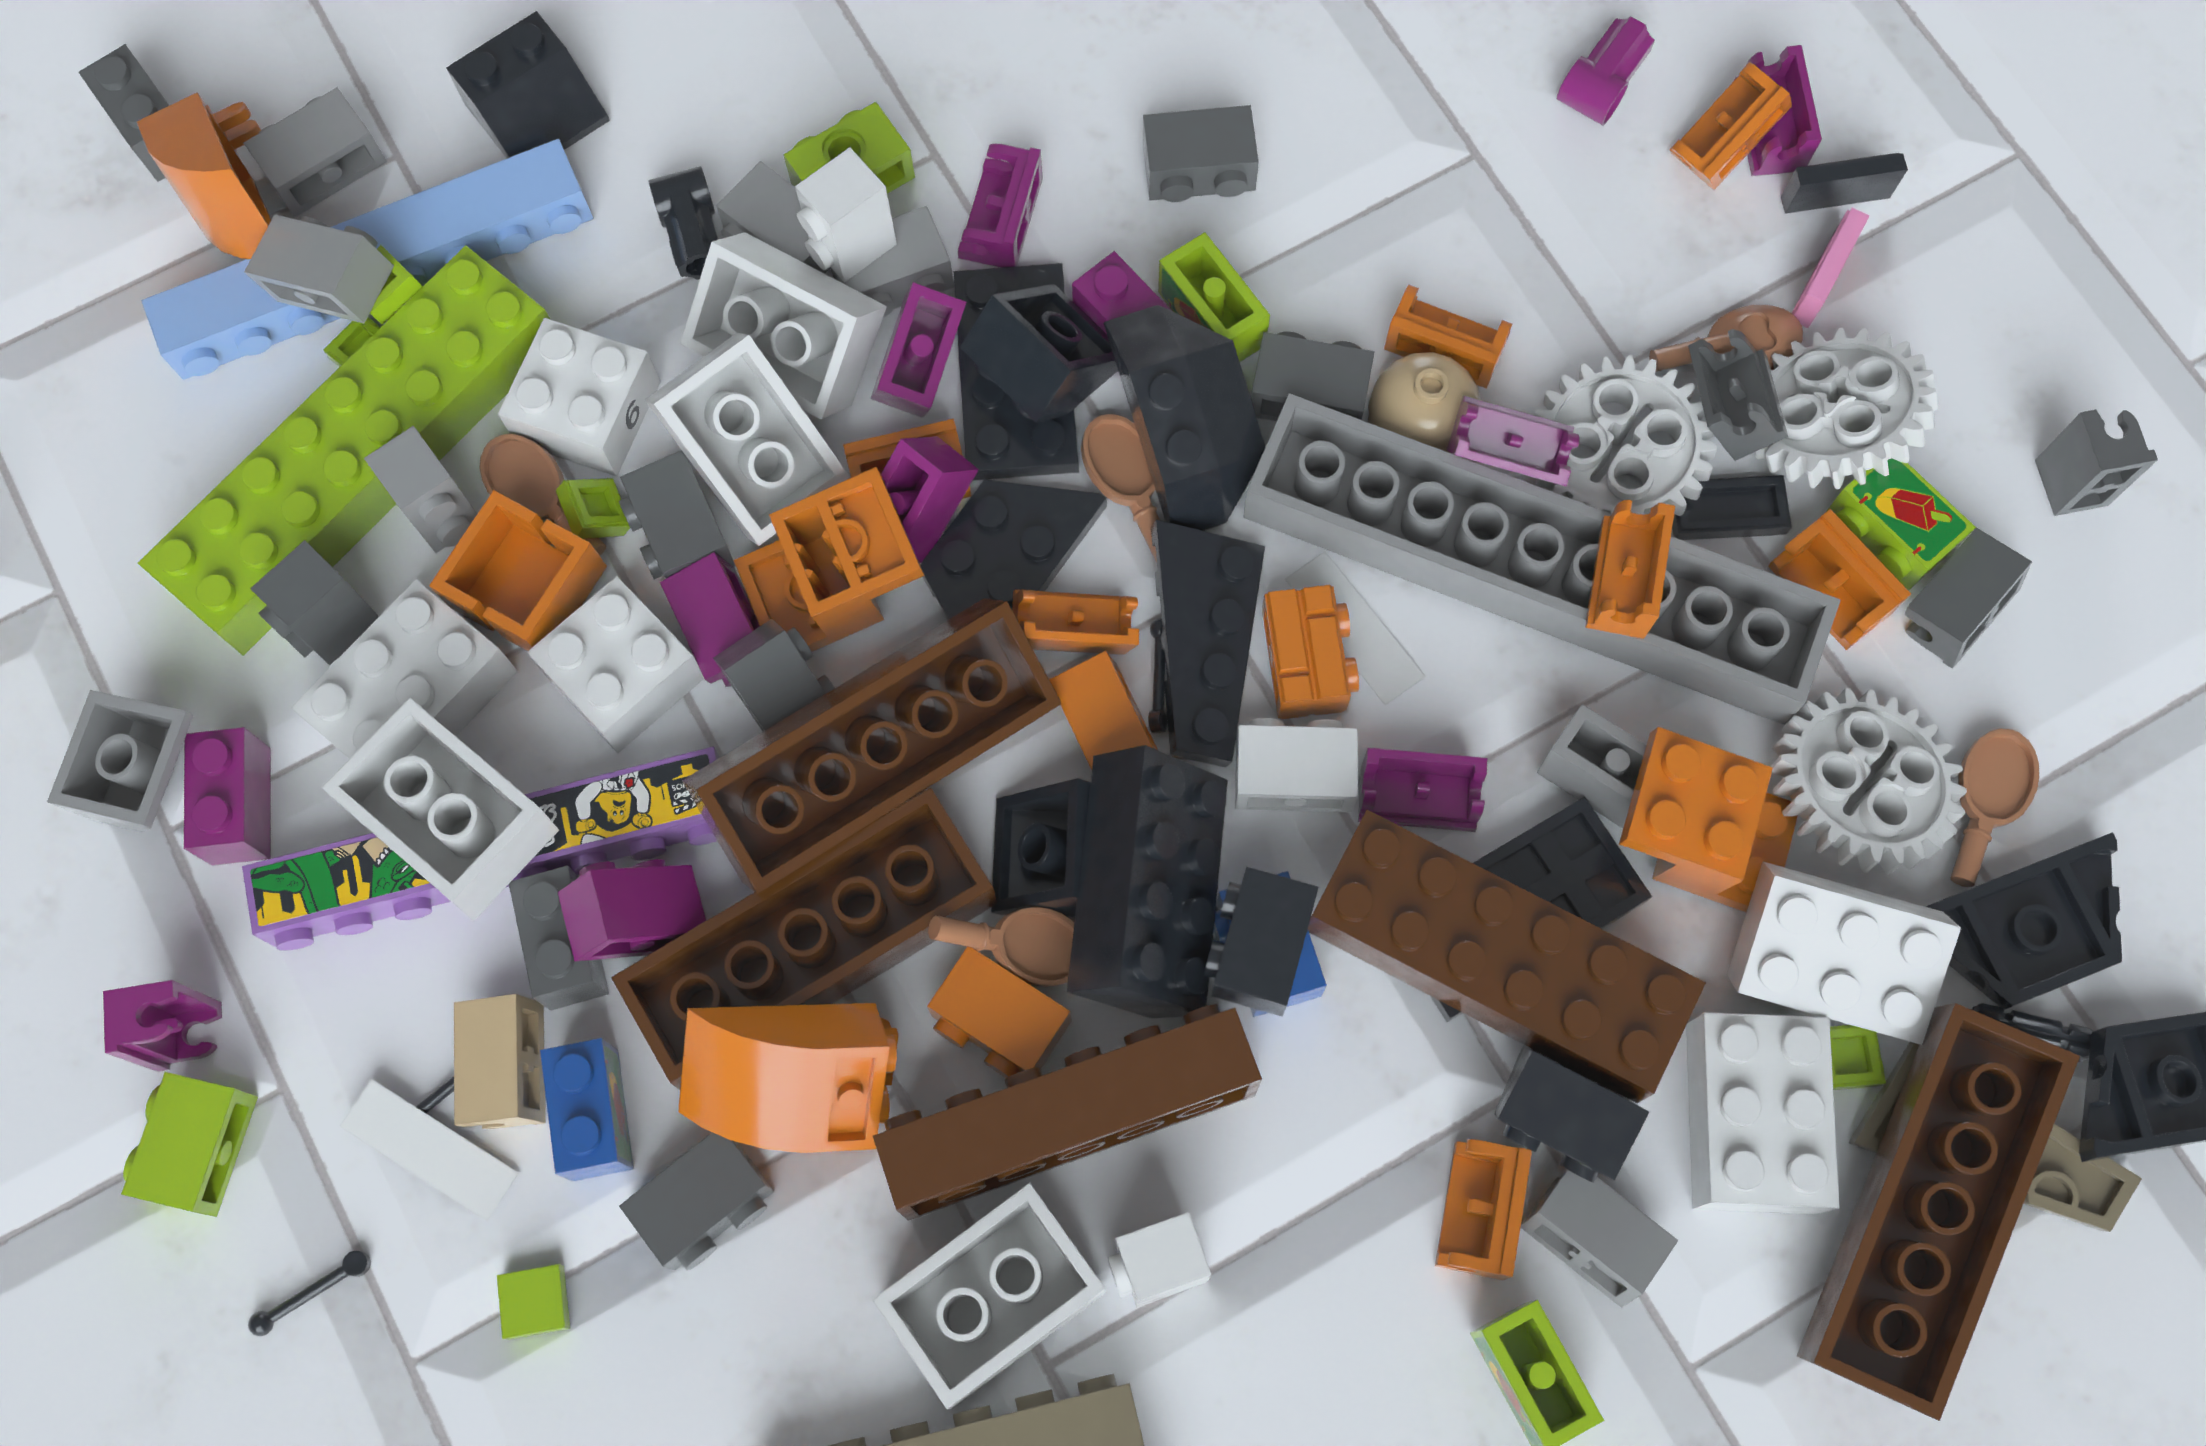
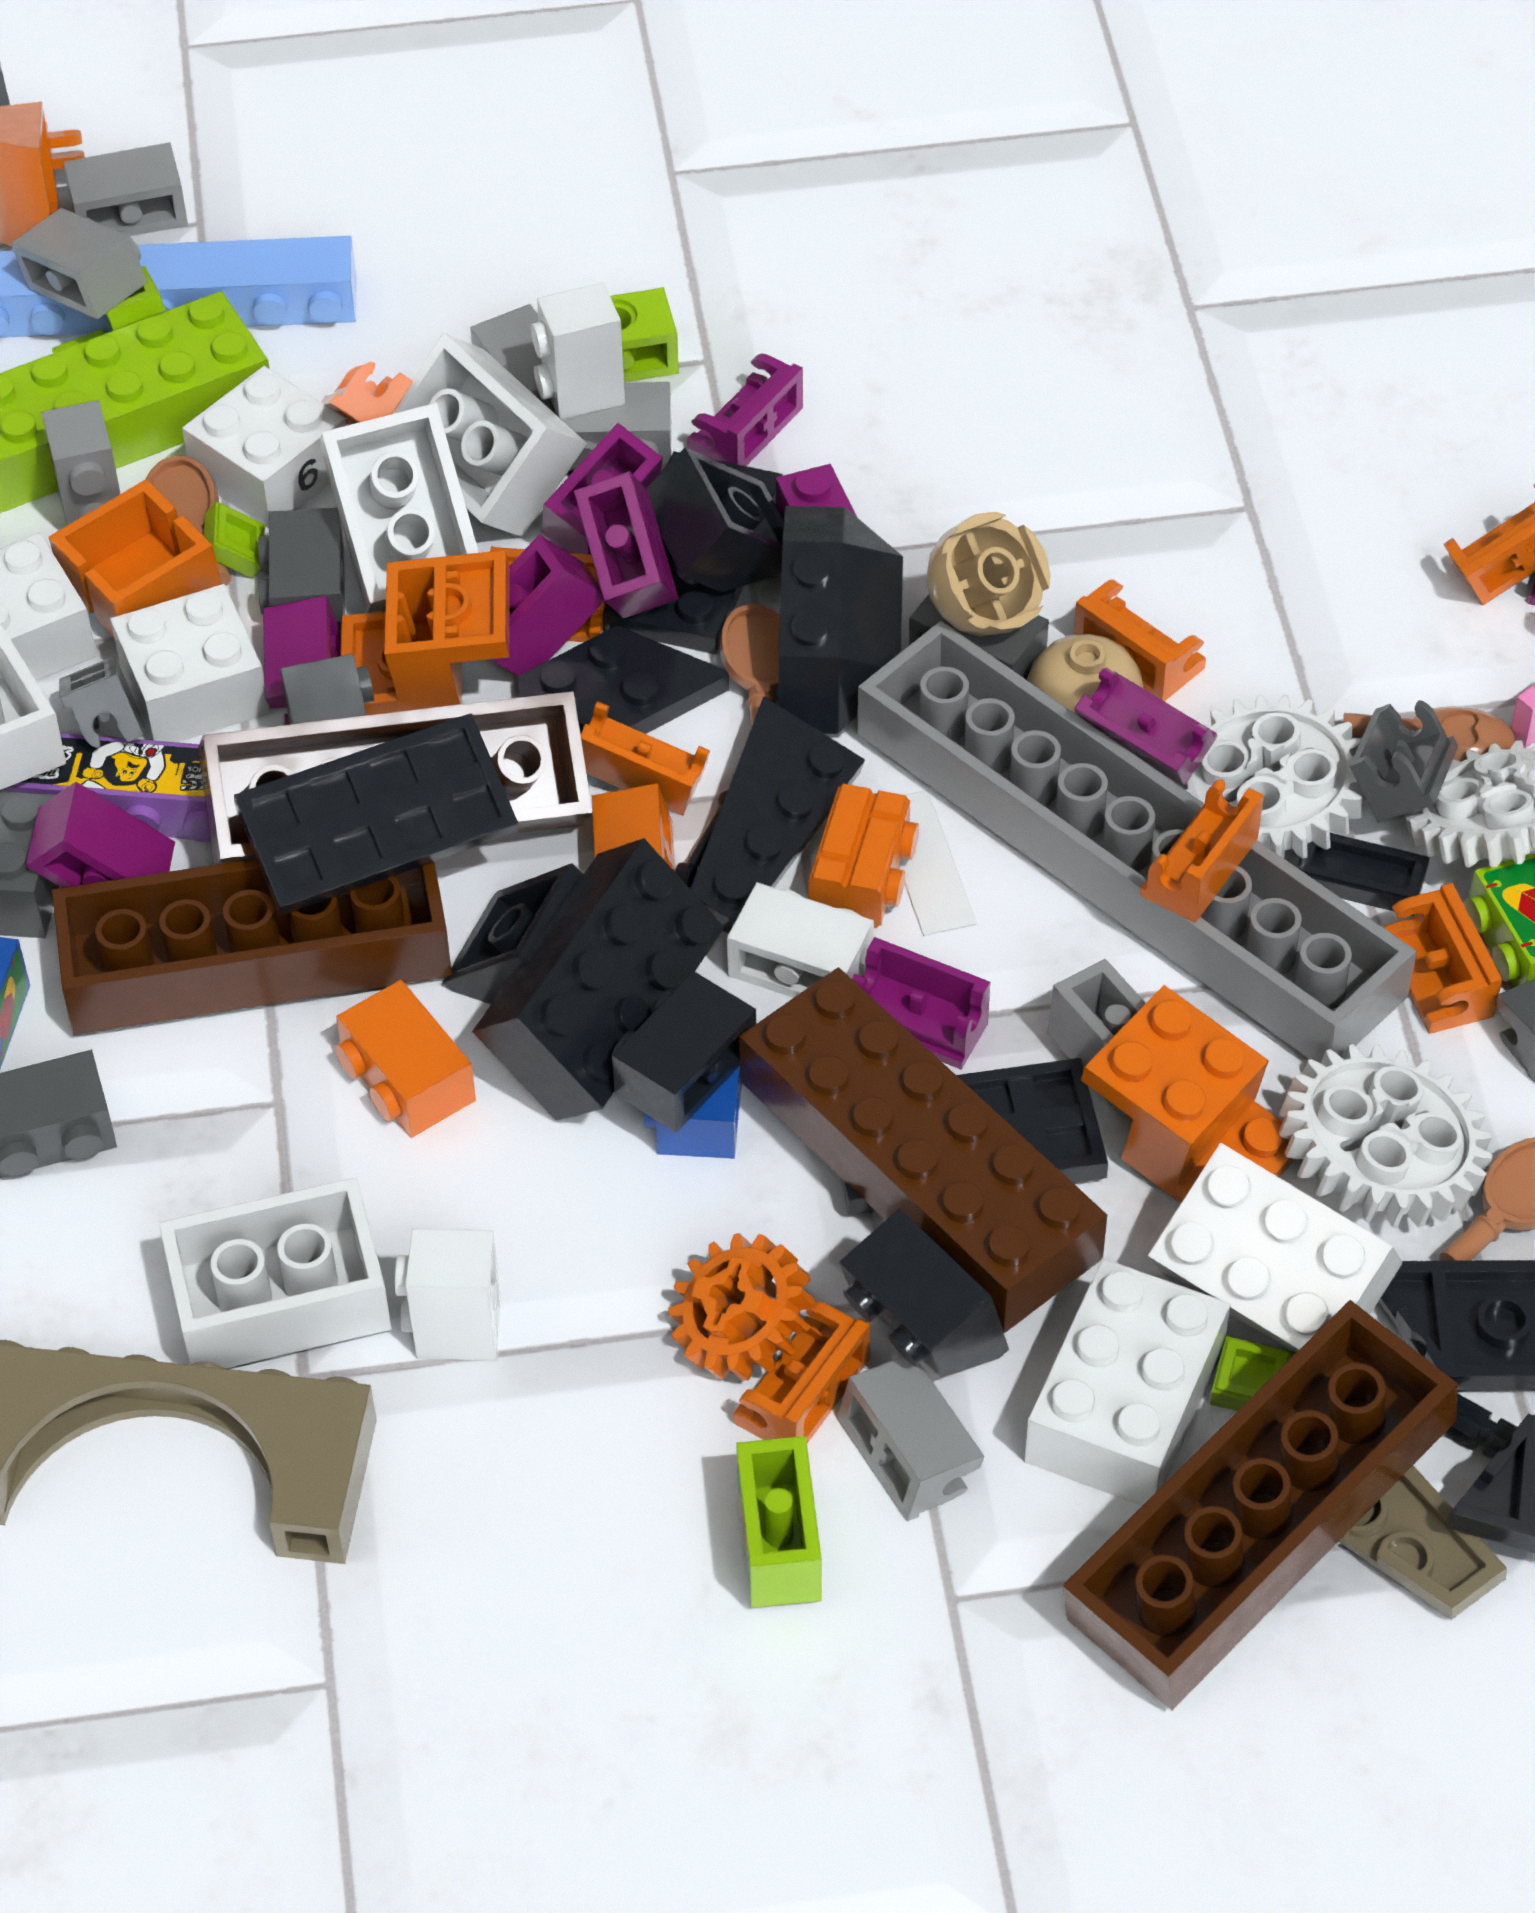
camera: 20 degrees right, 20 degrees down
black slope [446,11,610,158] -> none
black piece [648,166,718,280] -> none
orange piece [678,1003,899,1153] -> none
reddish brown brick [873,1004,1262,1221] -> none
nougat piece [928,907,1074,987] -> none
dark grey brick [1143,105,1259,202] -> none
lime brick [1158,232,1270,362] -> none
magenta piece [1556,16,1655,126] -> none
none -> hinge [59,656,144,748]
none -> black plate [234,713,519,916]
none -> hinge [321,362,413,425]
none -> magenta brick [574,471,679,618]
none -> orange gear [668,1233,815,1381]
none -> tan cylinder [926,512,1051,637]

